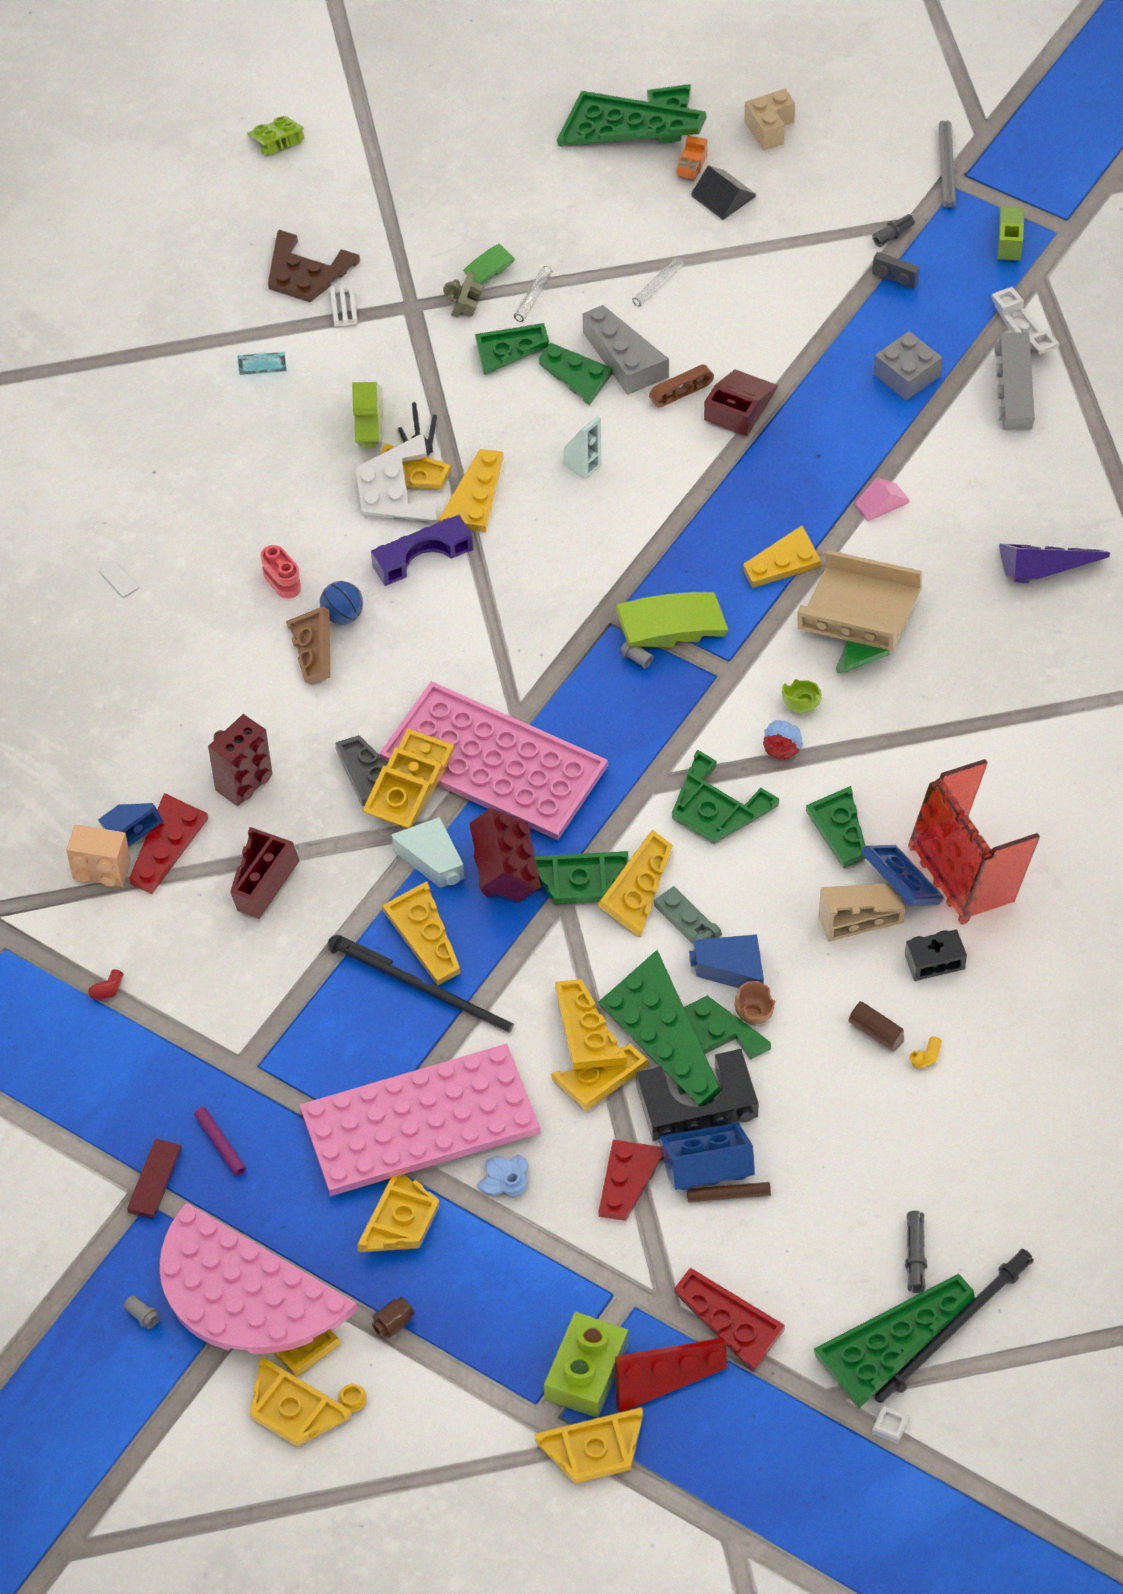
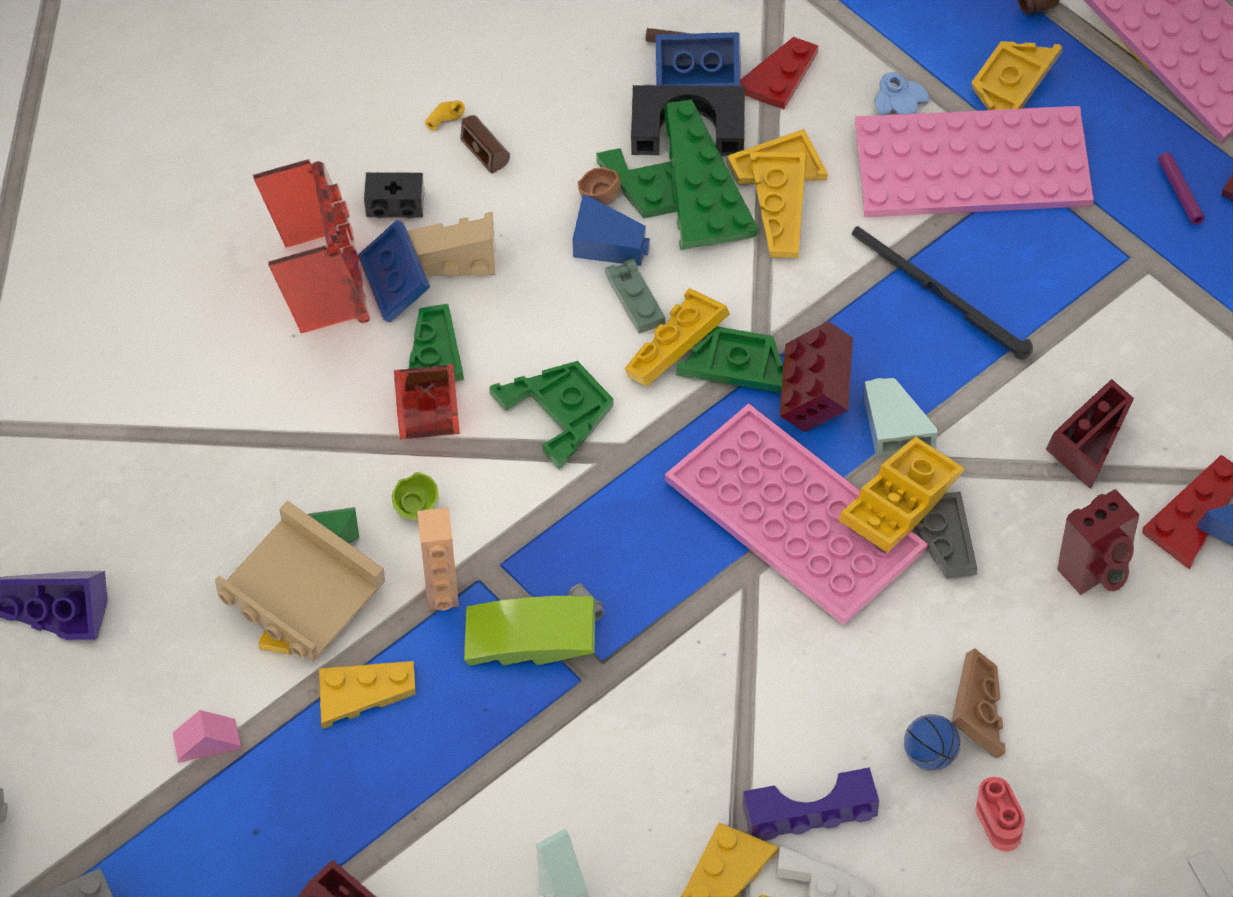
camera: 165 degrees left, 0 degrees up
yellow wing [382,881,460,986] -> none
piece [763,720,803,761] -> none
none -> clear red brick [394,365,460,439]
none -> light nougat brick [417,507,459,611]

